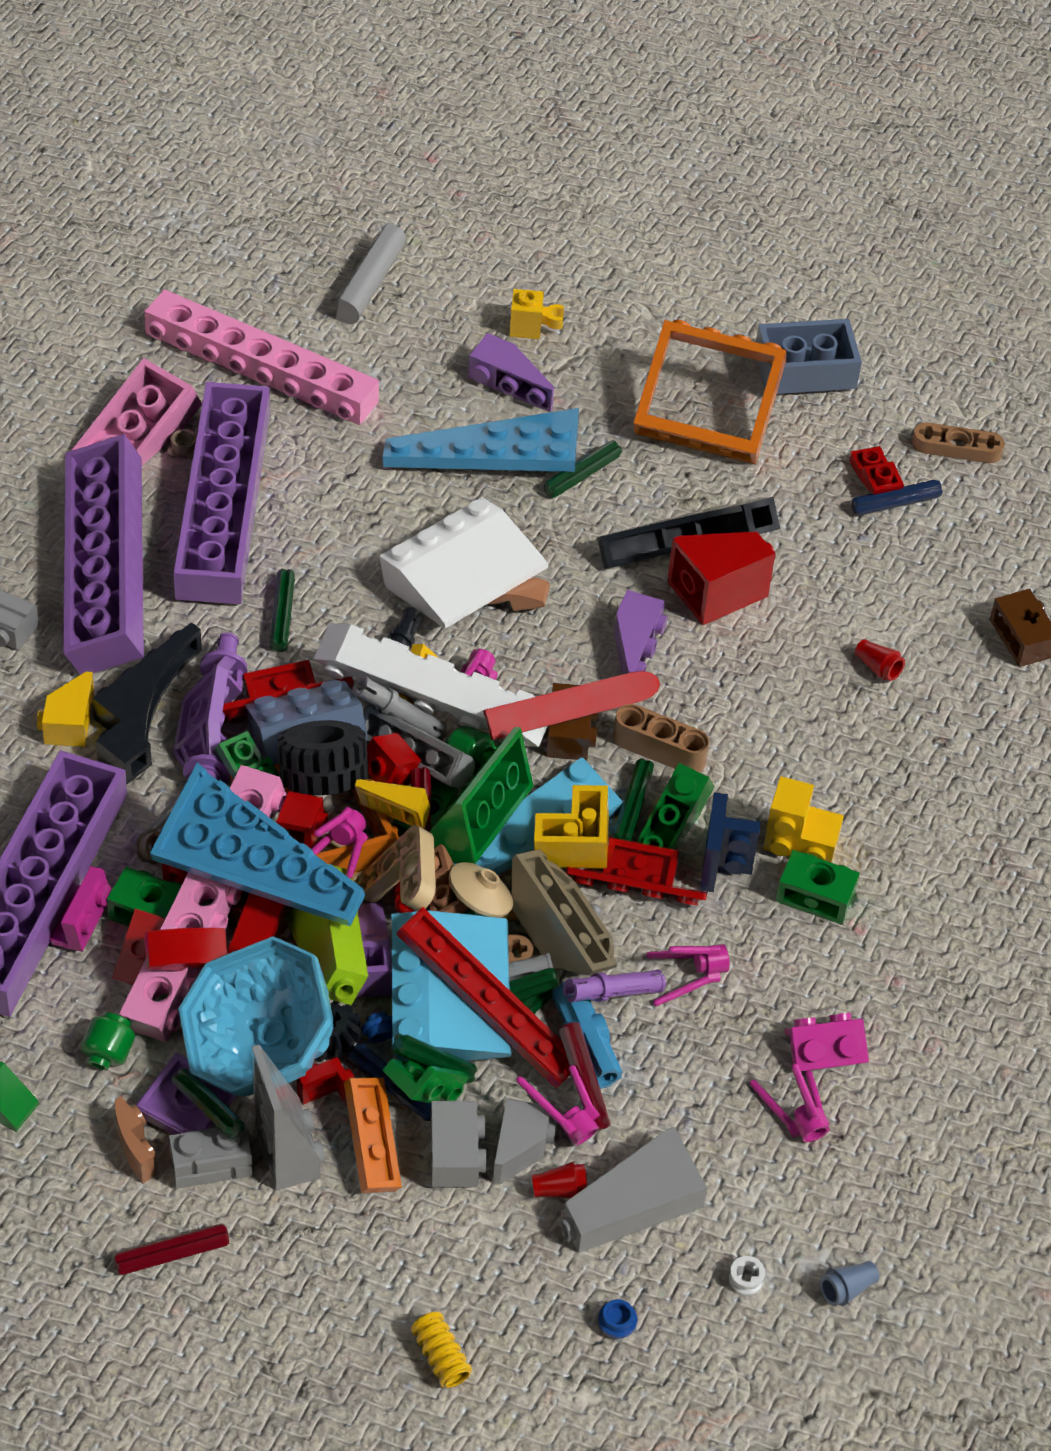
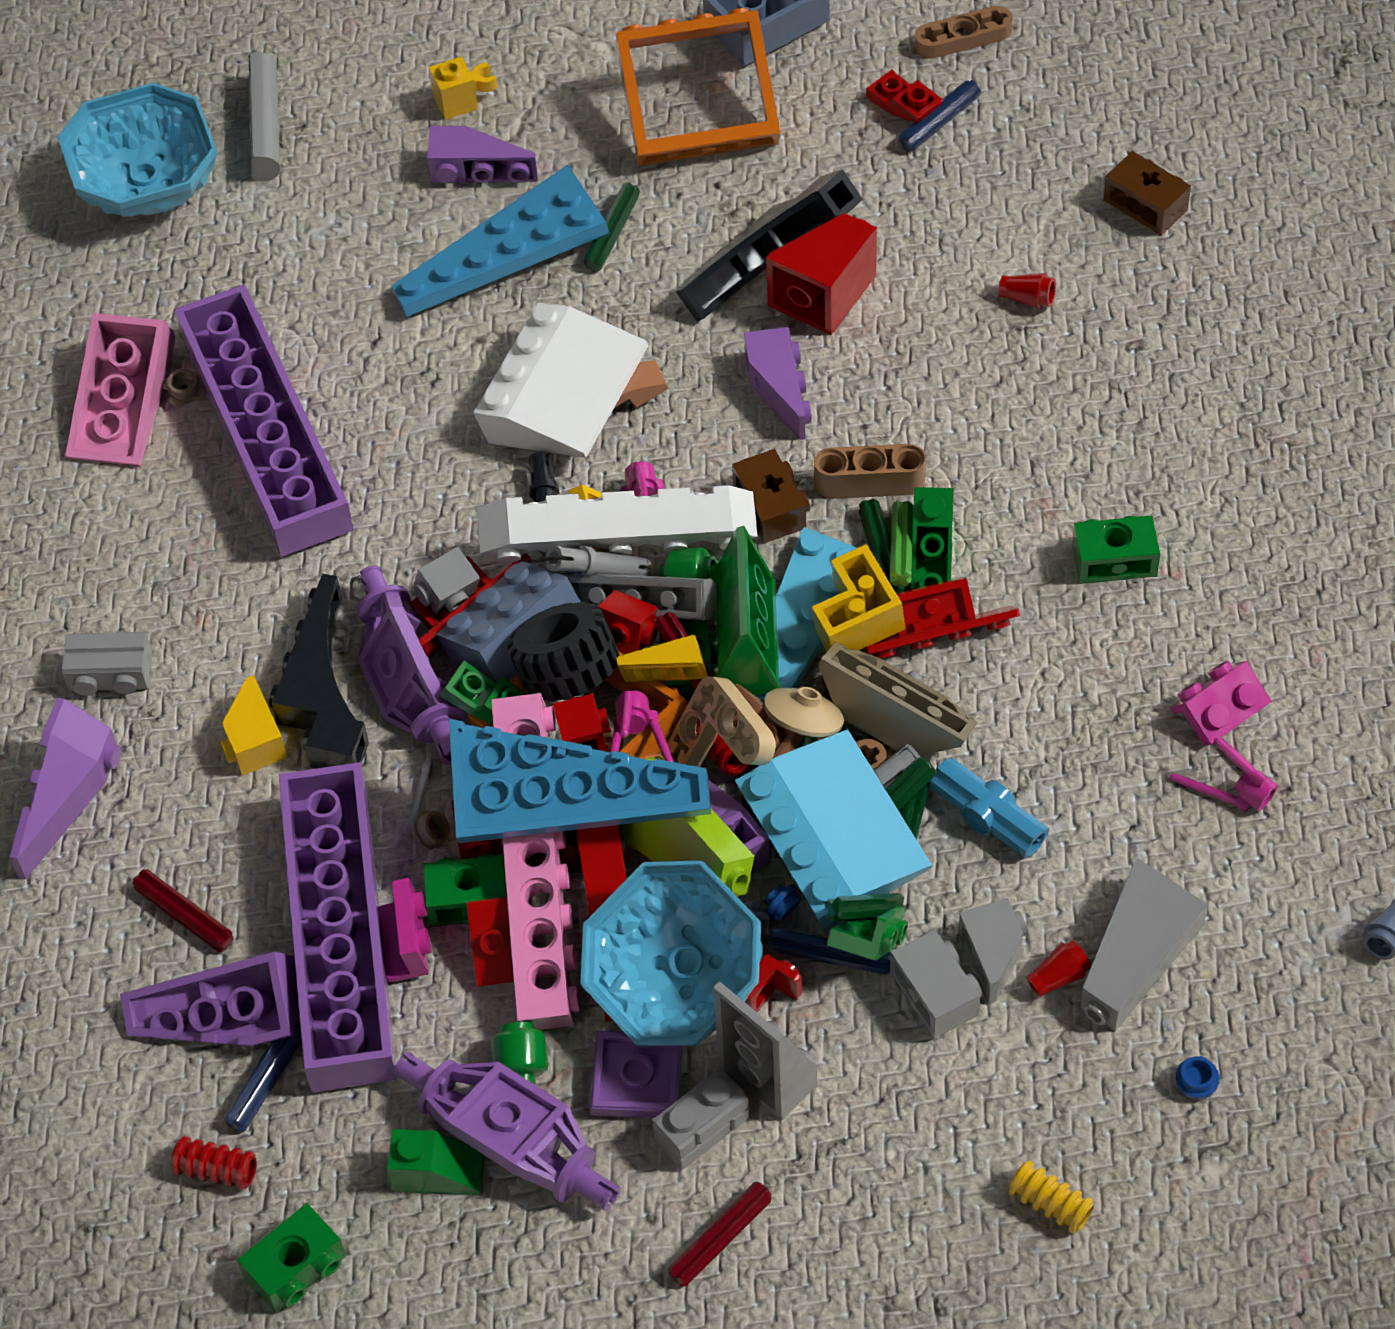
camera: 20 degrees left, 5 degrees up
medium lavender brick [63,434,144,675] -> none
nougat slope [115,1096,156,1183] -> none
bright pink brick [144,289,379,425] -> none
red slope [145,928,227,971] -> none
dark green axle [172,1068,245,1138] -> none
dark green axle [269,568,295,652] -> none
orange plate [344,1078,402,1193] -> none
red tile [396,907,571,1089] -> none
piece [483,671,660,740] -> none
dark pink plant [516,1065,600,1146] -> none
dark red axle [559,1022,611,1132] -> none
medium lavender pin [563,969,666,1003] -> none
dark pink plant [646,944,730,1006] -> none
dark blue bracket [700,792,761,892] -> none
white bush [729,1256,765,1296] -> none
yellow brick [763,776,844,863] -> none
none -> medium azure rock [57,82,217,217]
none -> medium lavender plate [393,1051,621,1211]
none -> light grey brick [414,546,480,615]
none -> bright green axle [890,500,913,586]

